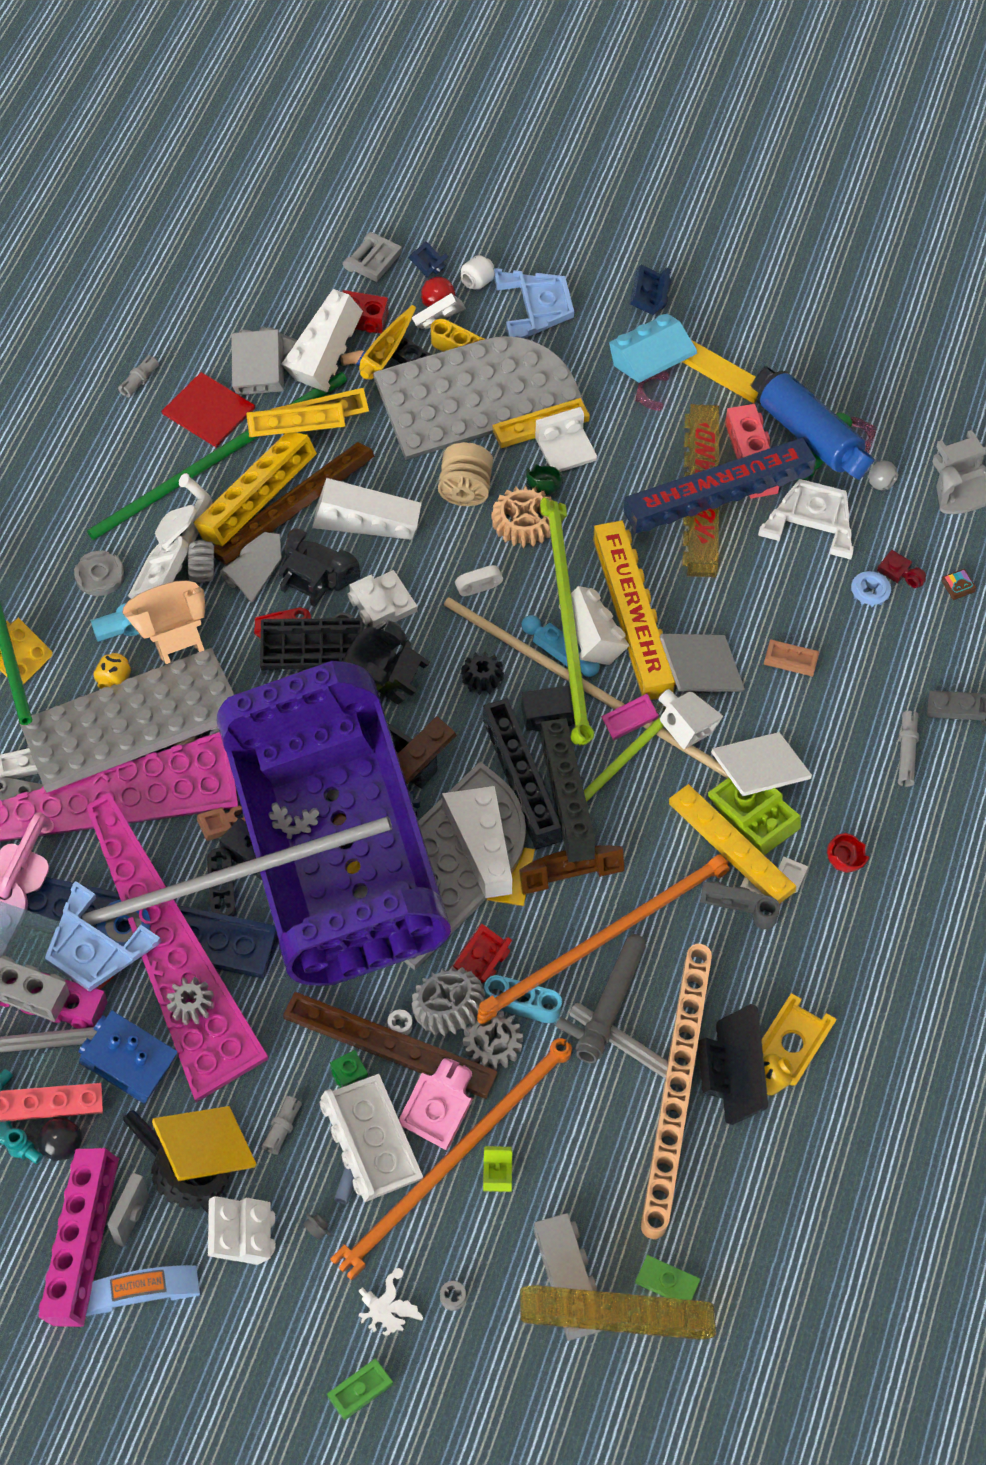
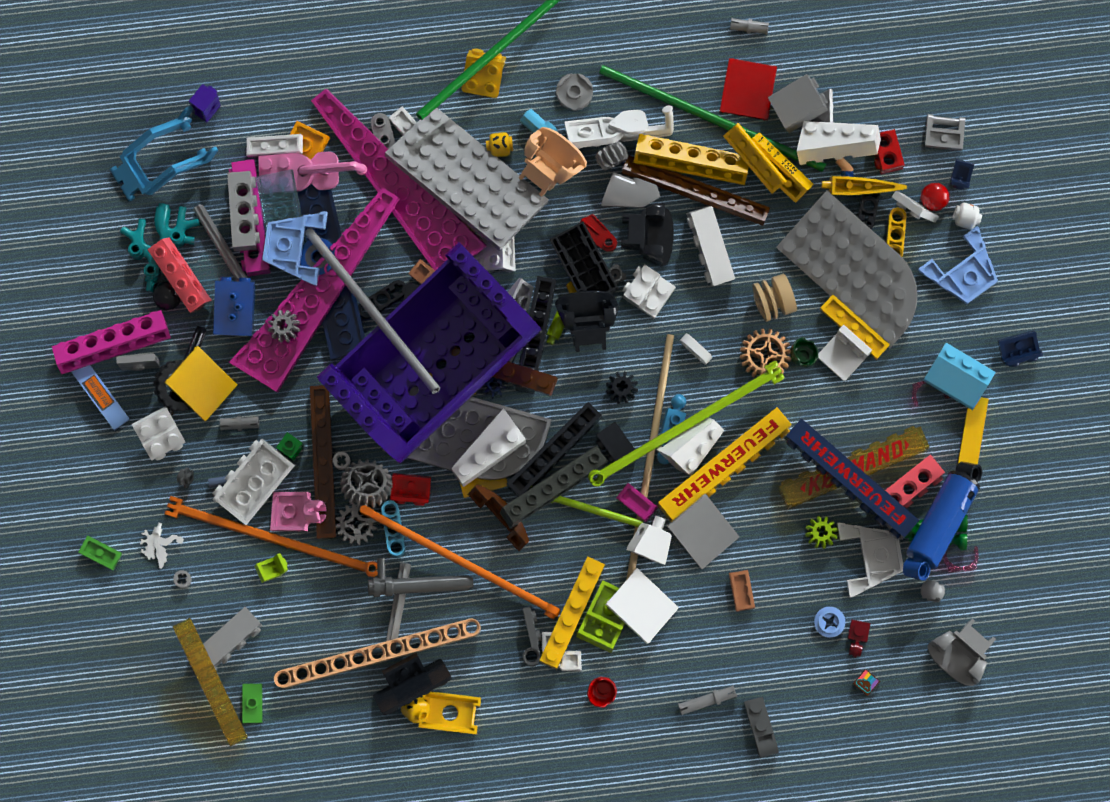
camera: 65 degrees right, 20 degrees up
light grey animal [269,803,319,839] -> none
none -> lime gear [805,516,838,549]

